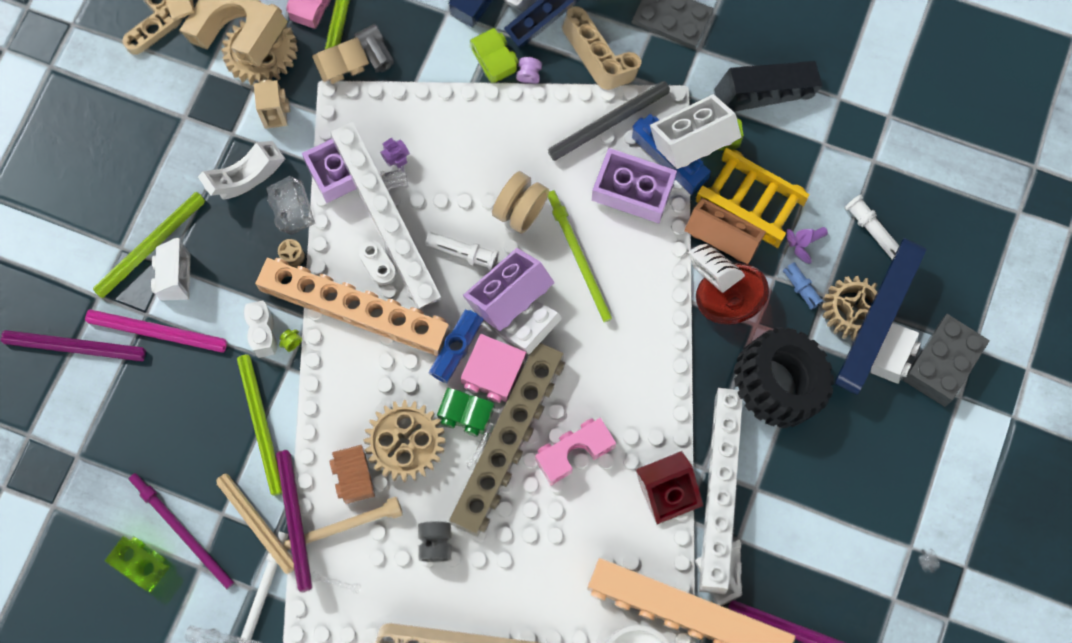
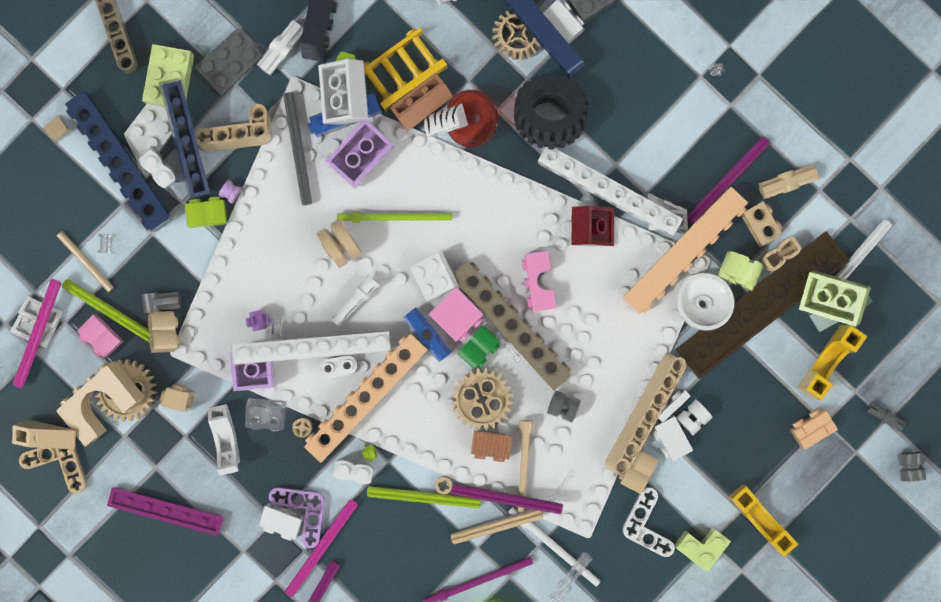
camera: 70 degrees left, 15 degrees up
lime axle [93,192,205,298] -> none
lavender brick [463,248,555,331] -> none
medium blue pin [782,262,824,310] -> none
medium lavender plant [787,227,828,264] -> none
none -> magenta plate [107,487,224,536]
none -> white piece [257,20,303,75]
none -> lavender beam [269,487,325,548]
none -> tan bush [435,476,452,494]

